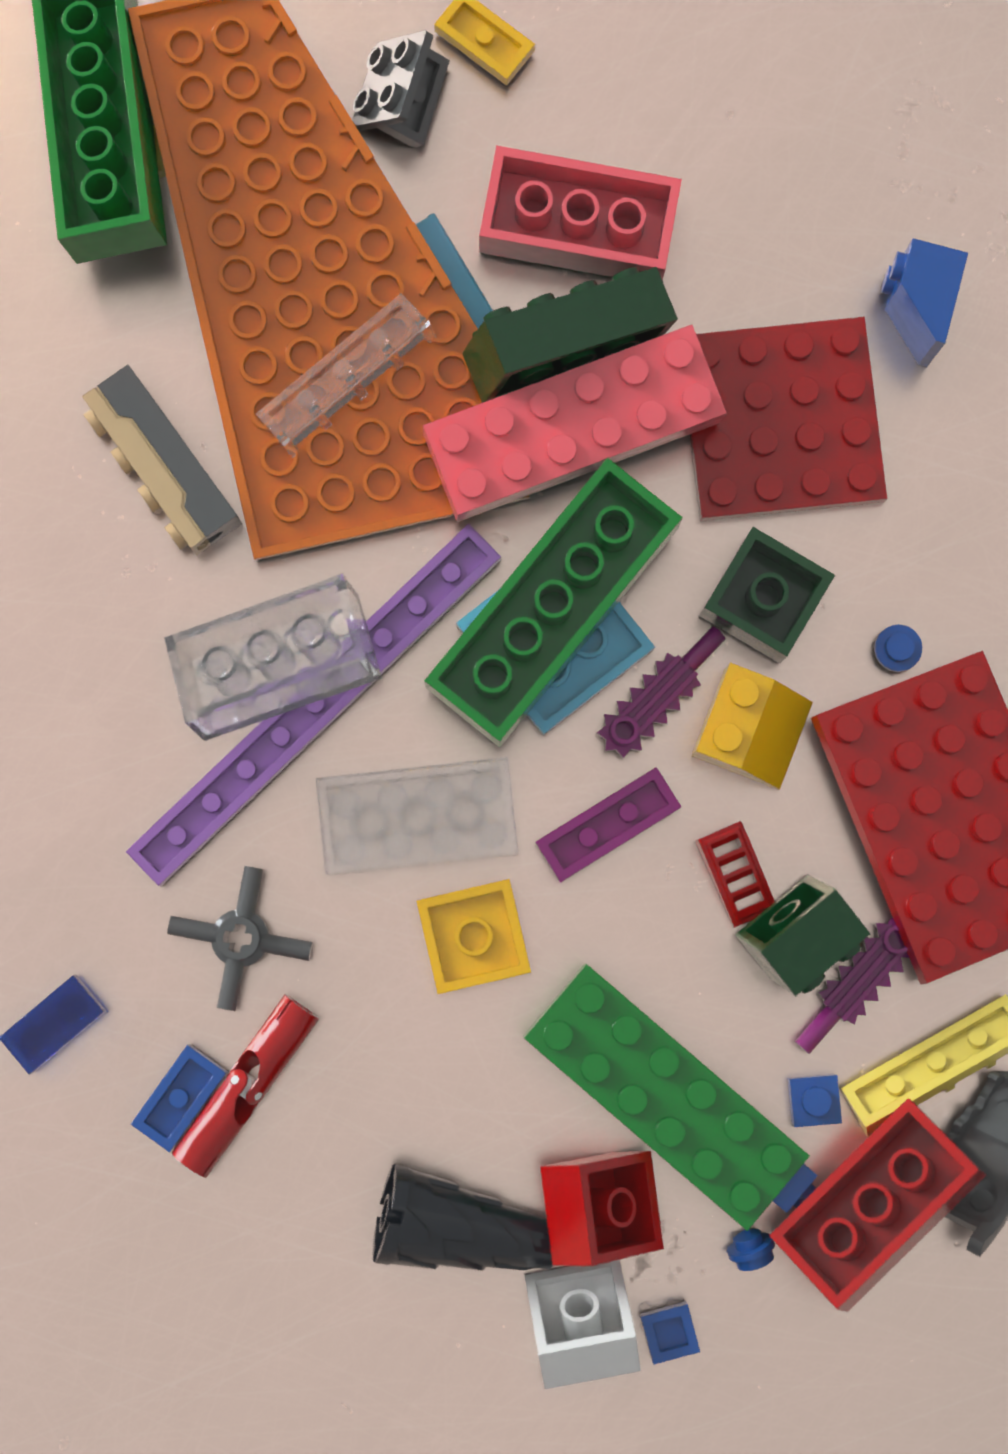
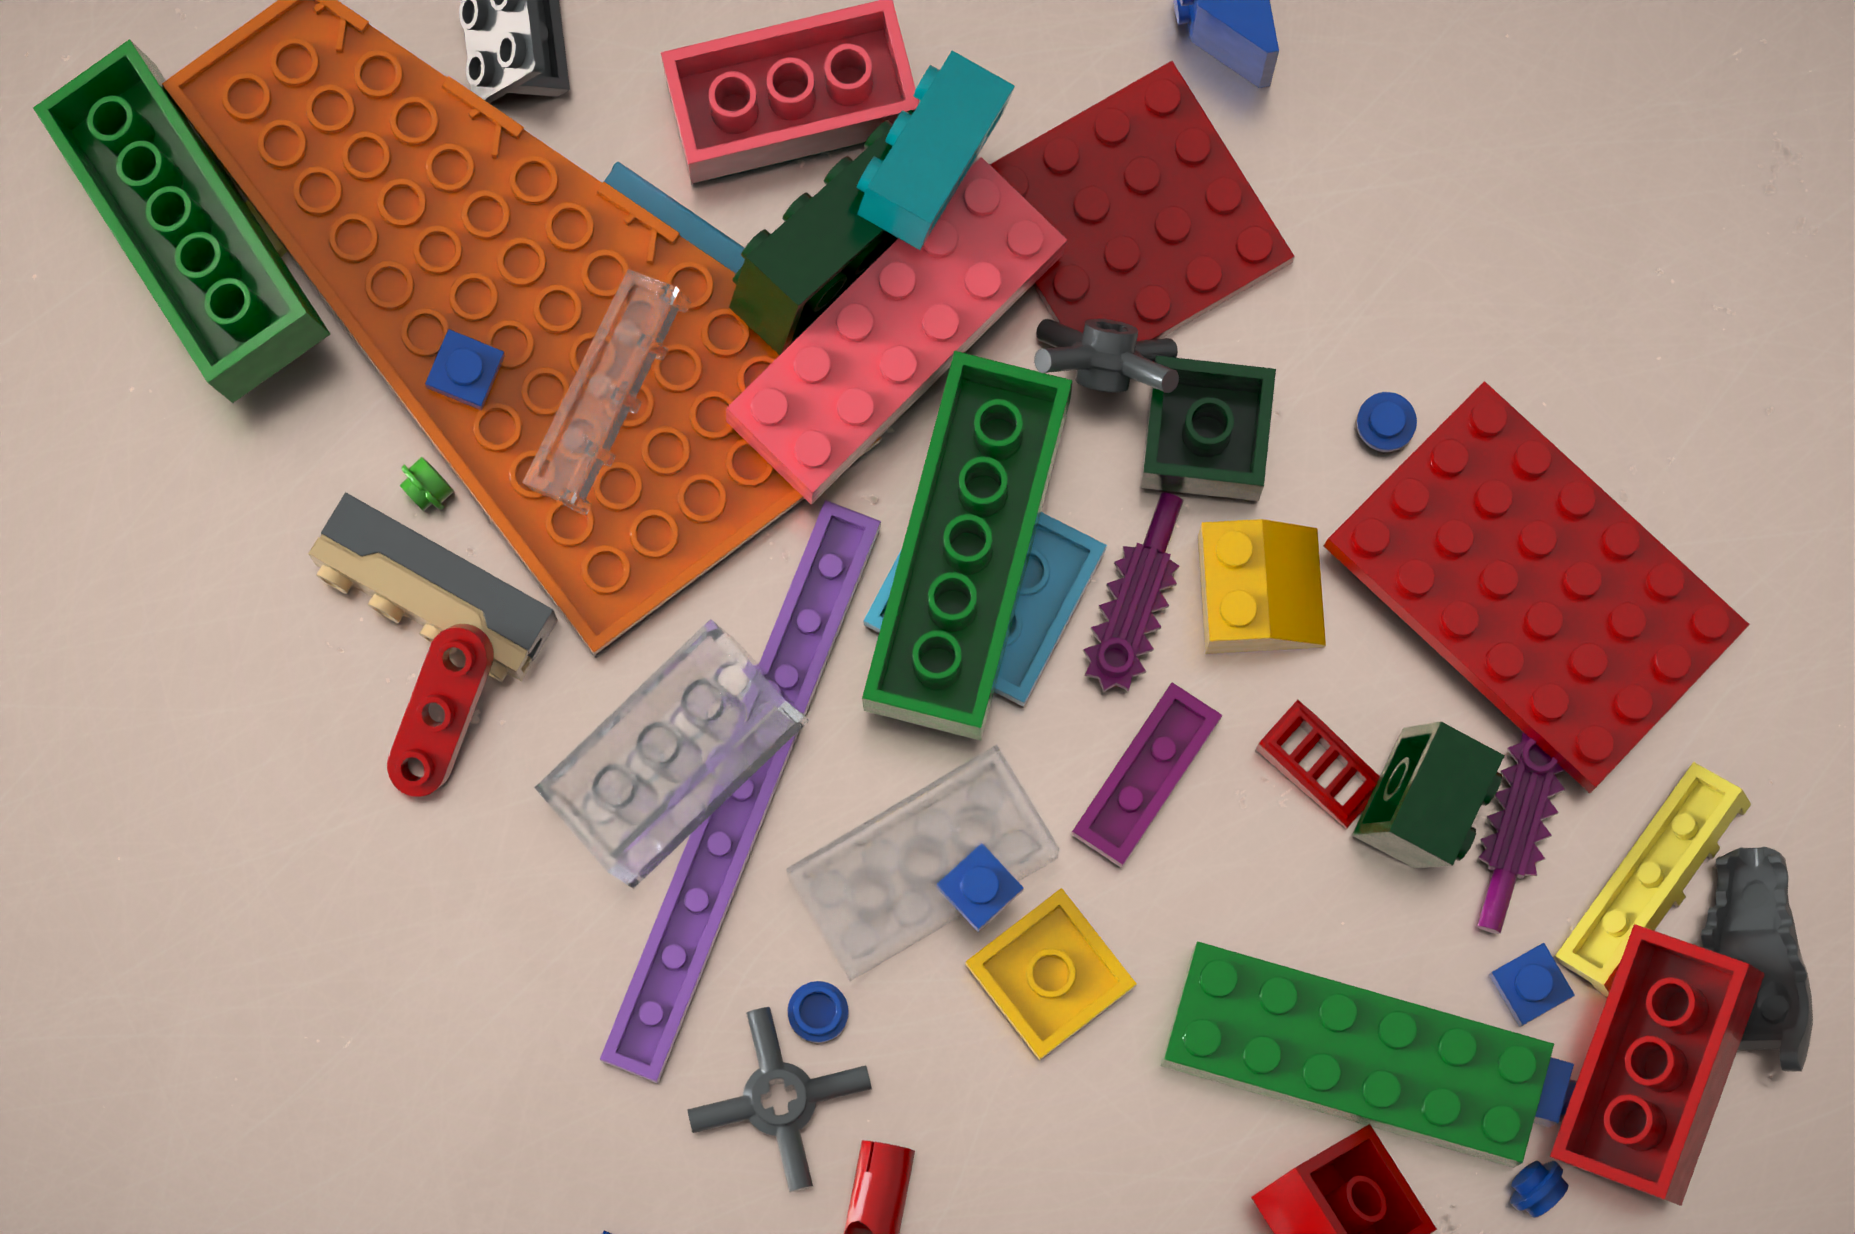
camera: 20 degrees left, 5 degrees down
none -> red plate [387,624,494,797]
none -> bright green plate [400,456,454,511]
none -> blue plate [425,329,505,411]
none -> blue plate [788,981,849,1043]
none -> teal brick [856,50,1015,250]
none -> blue plate [936,843,1024,932]
none -> dark grey bar [1034,319,1179,393]

